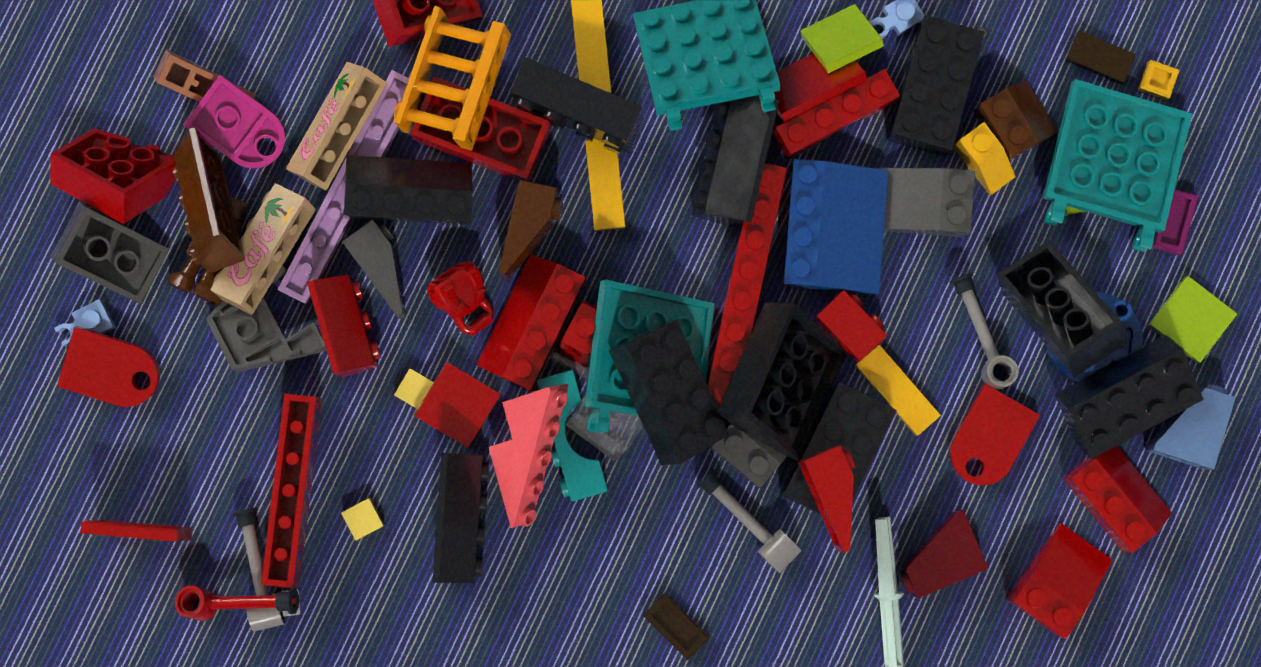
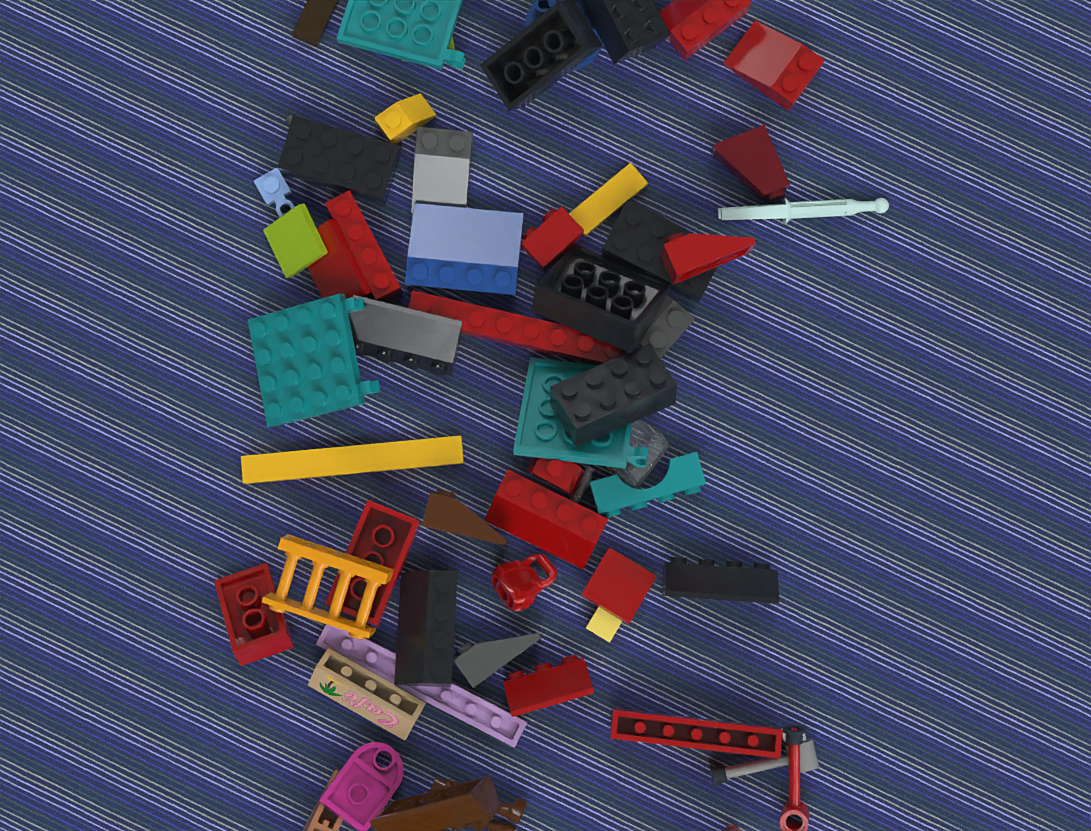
camera: 90 degrees left, 0 degrees up
dark grey wing [206,263,327,373] -> none
tan brick [210,183,316,315] -> none
light yellow tile [341,498,385,541] -> none
coral slope [489,384,569,528] -> none
black brick [510,57,644,154] -> none
dark brown tile [643,592,710,660] -> none
light grey piece [697,469,801,574] -> none
light grey piece [949,273,1019,390] -> none
red tile [949,384,1040,485] -> none
reddish brown slope [973,80,1059,161] -> none

